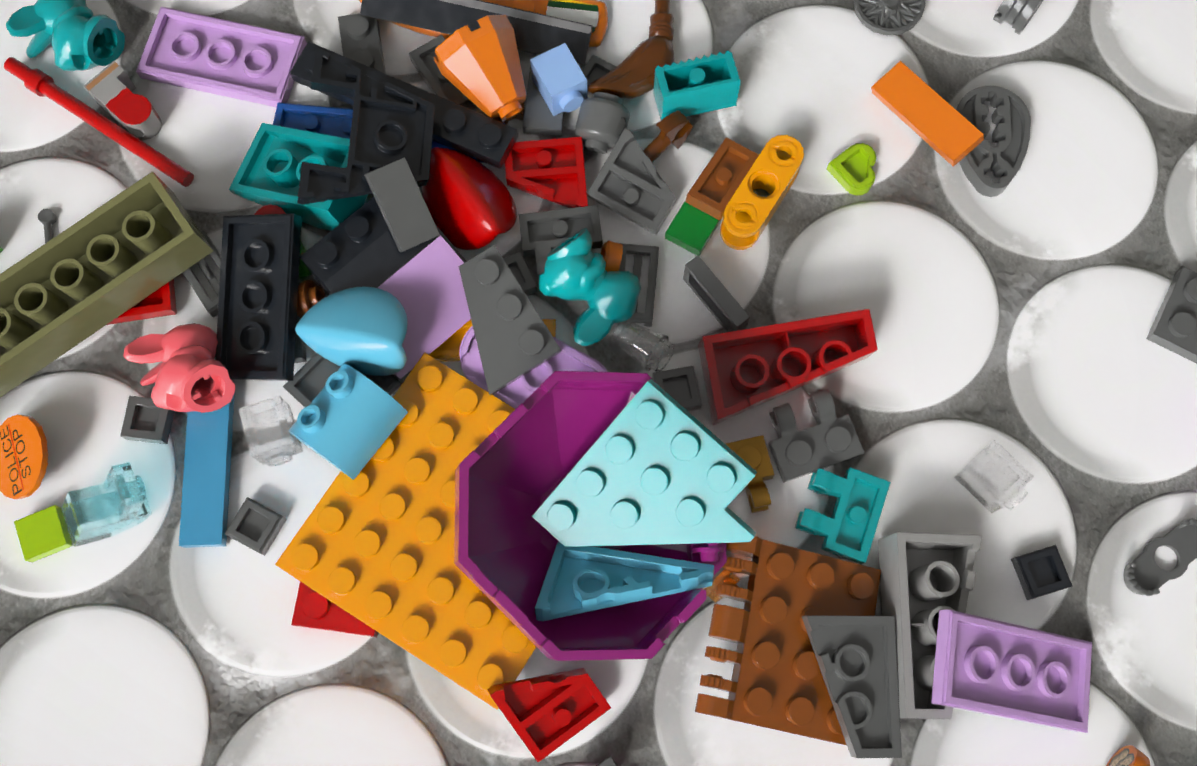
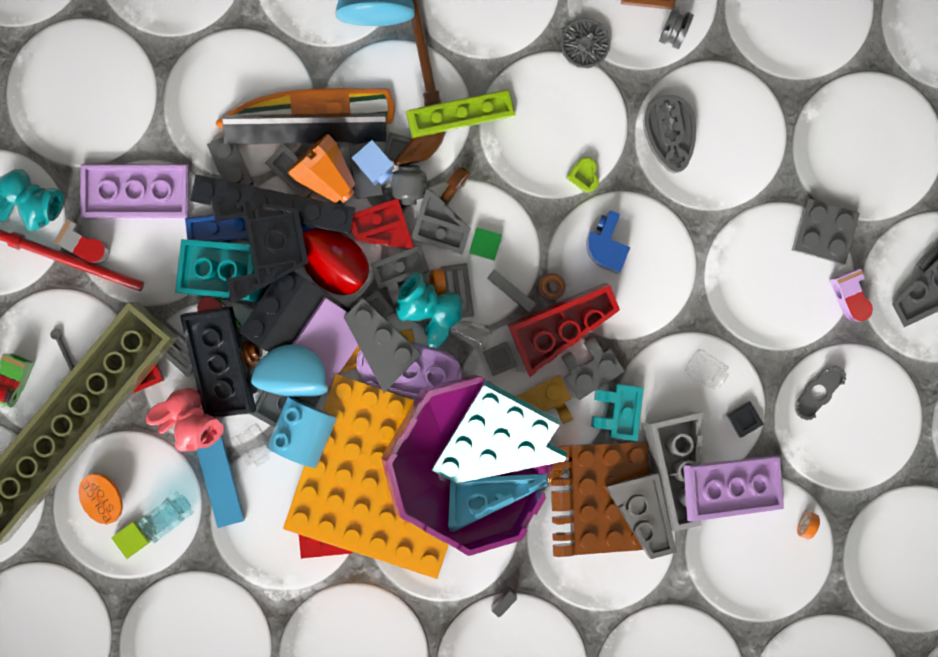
camera: 15 degrees left, 15 degrees up
dark grey plate [120,396,175,444] -> none
dark grey tile [225,497,287,556] -> none
dark grey tile [364,157,440,252] -> none
red wing [487,668,611,762] -> none
teal brick [653,50,741,120] -> none
dark orange plate [686,137,759,221] -> none
light orange piece [720,135,804,250] -> none
orange tile [871,61,984,167] -> none
none -> lime tile [406,89,515,138]
none -> dark orange plate [539,273,566,300]
none -> blue brick [586,210,631,274]

